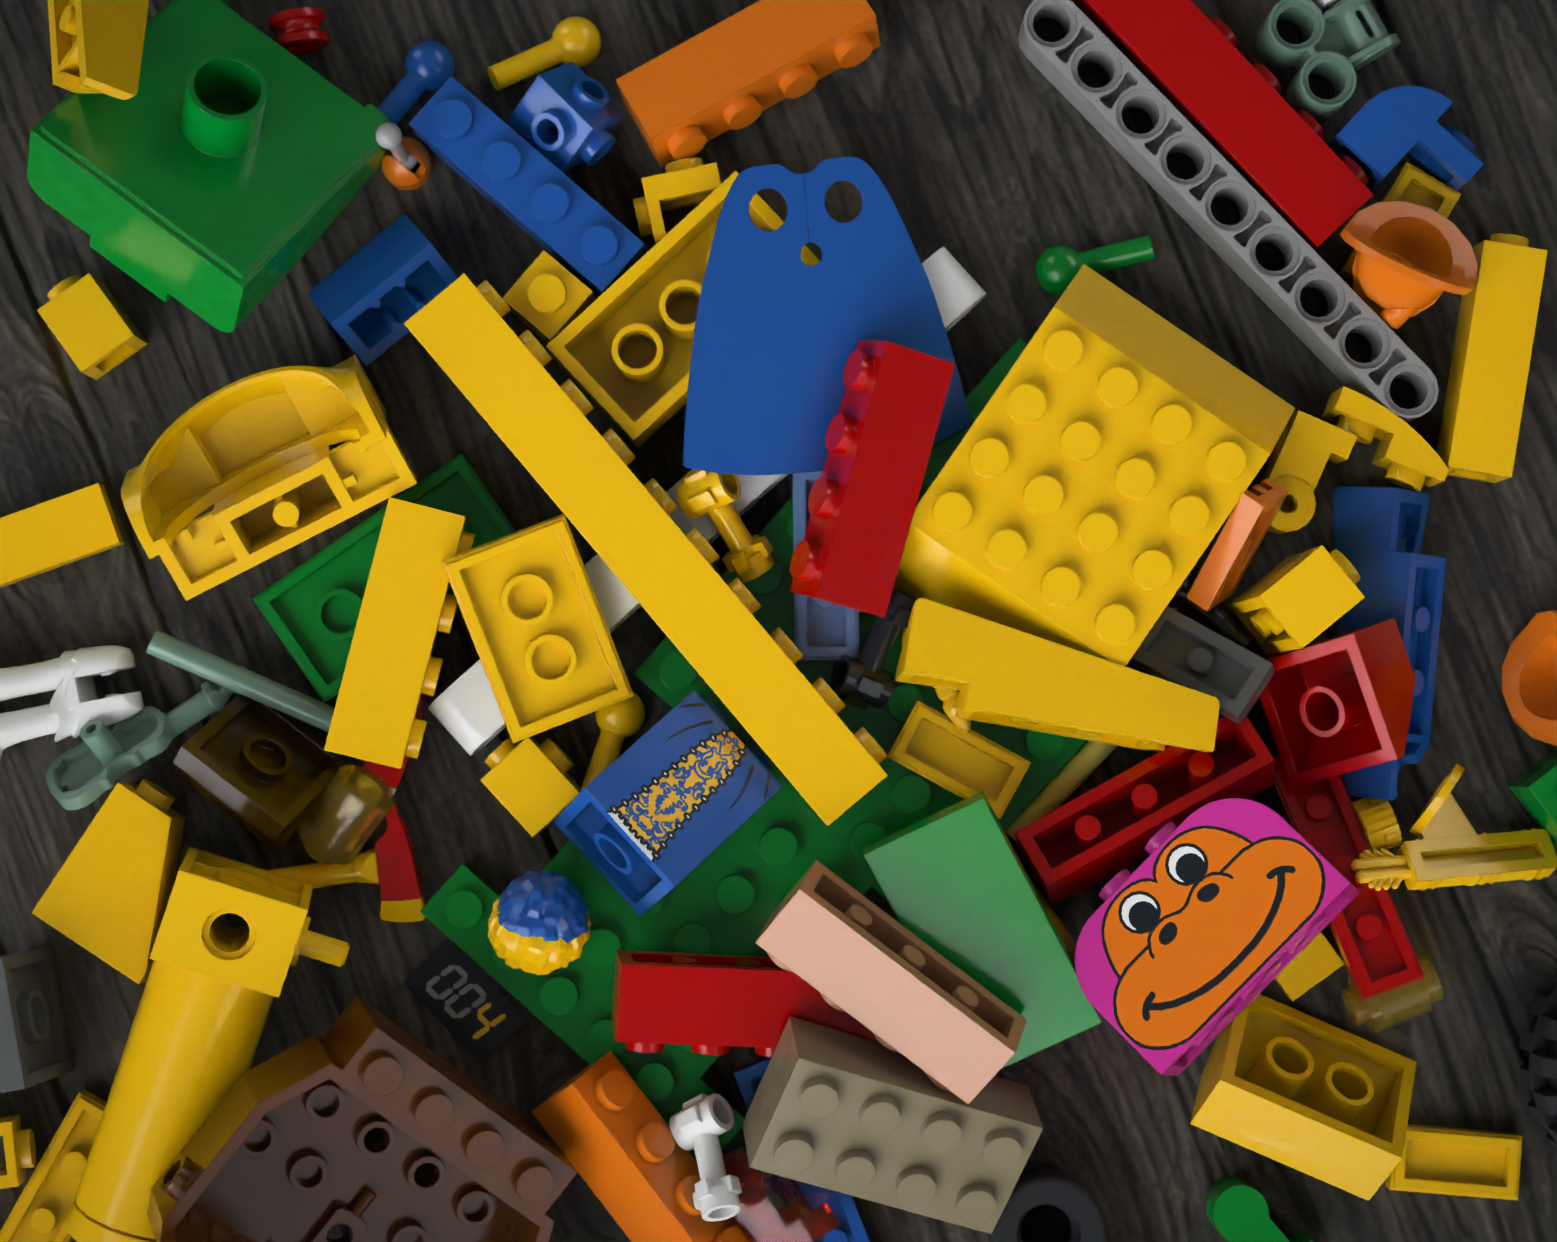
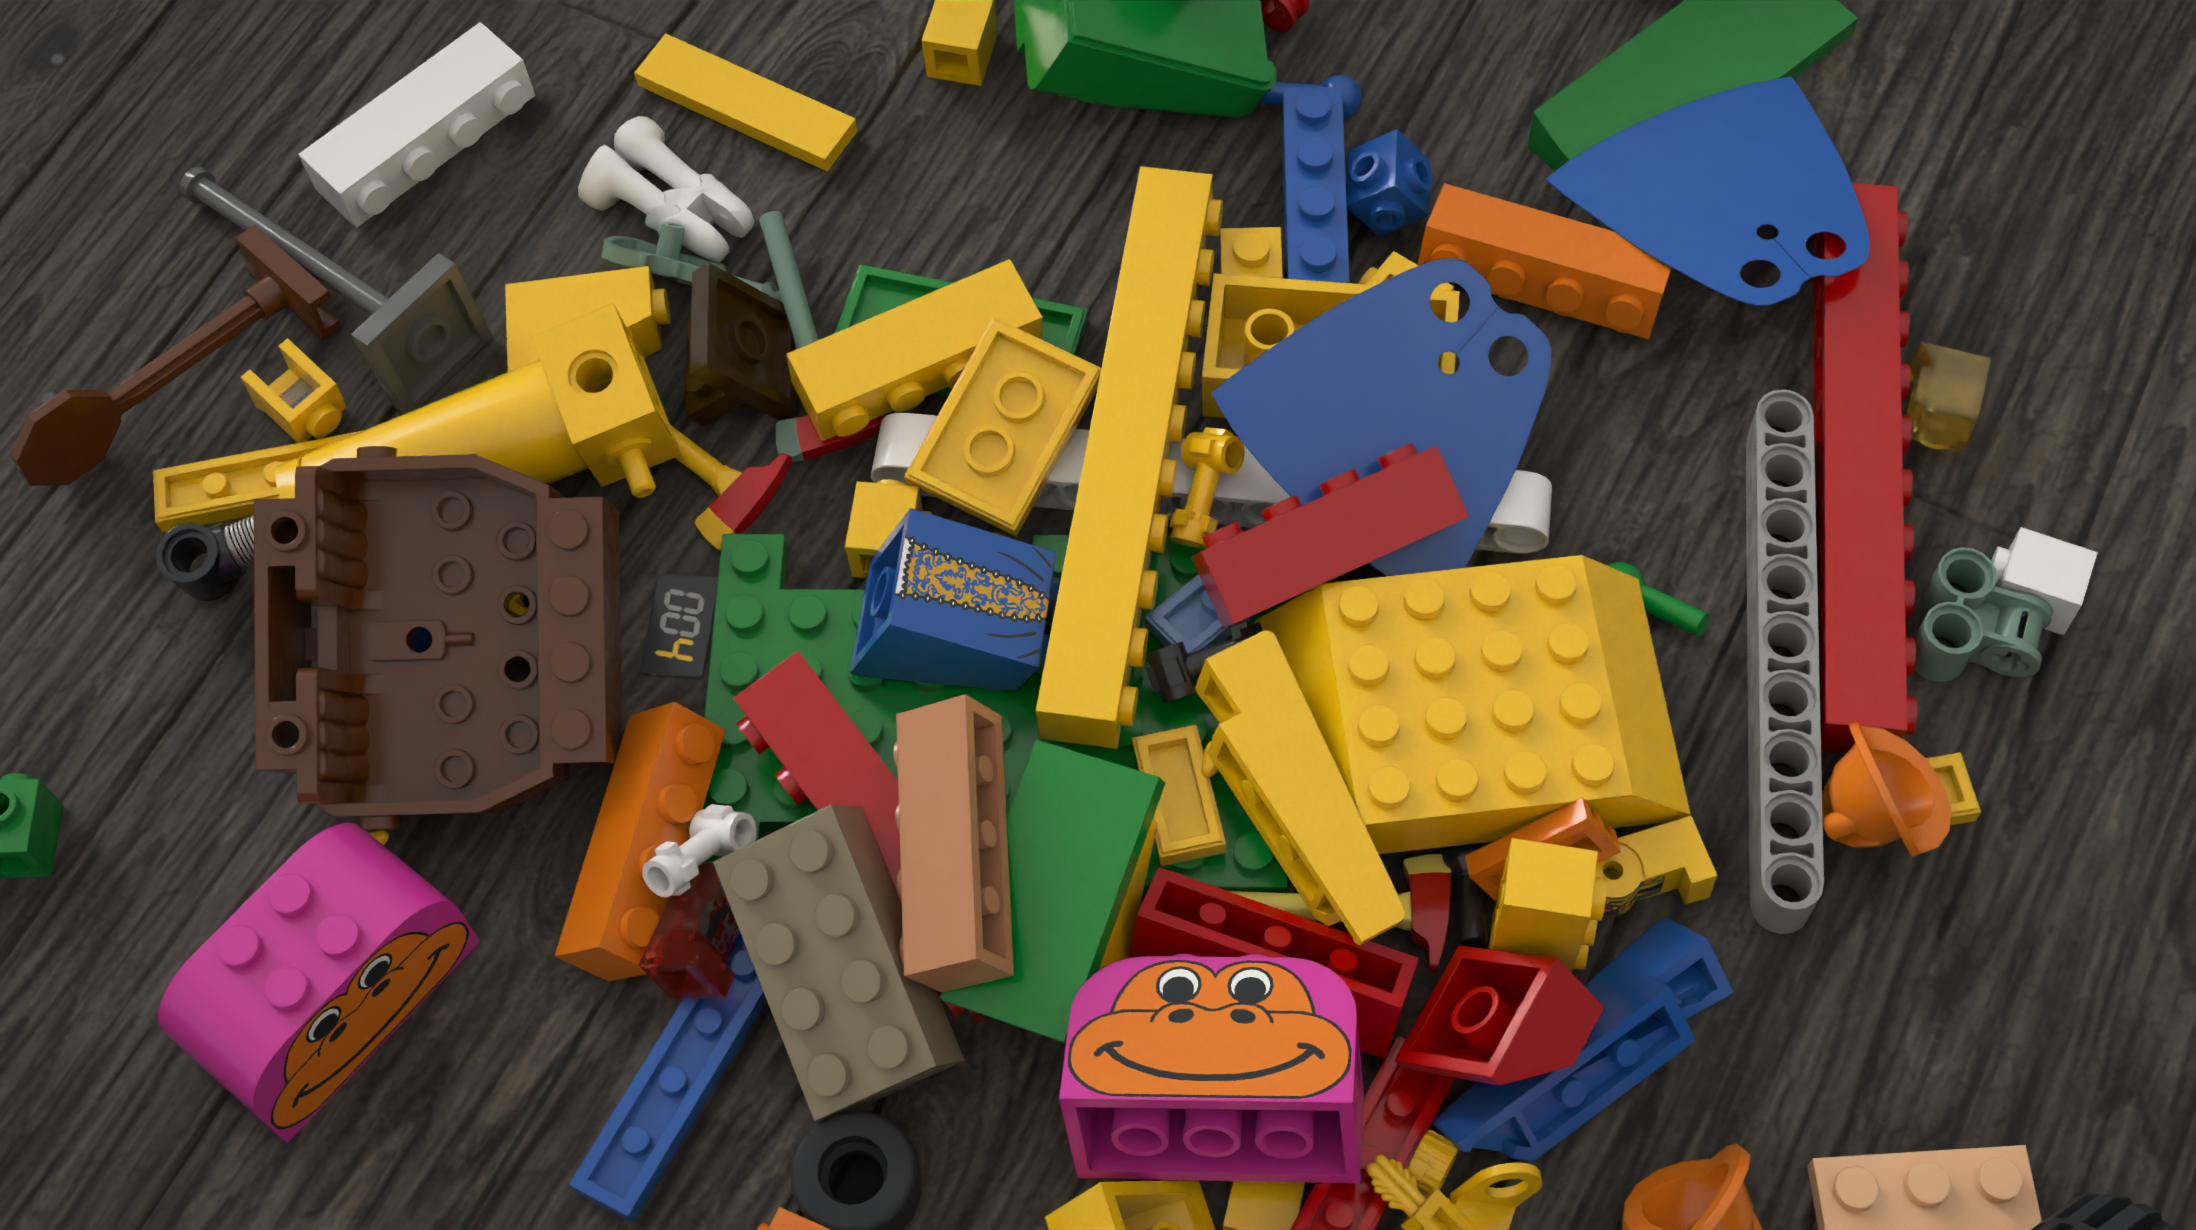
camera: 55 degrees right, 25 degrees down
yellow piece [121,355,417,601] -> none
clear yellow brick [299,764,394,865] -> none
blue brick [307,213,458,366] -> none
orange hinge [375,122,433,190] -> none
yellow bar [487,16,601,91] -> none
blue piece [488,869,591,975] -> none
dark grey plate [1130,606,1275,725] -> none
yellow slope [1322,386,1449,492] -> none
blue brick [1328,86,1484,191] -> none
yellow brick [1437,233,1548,483] -> none

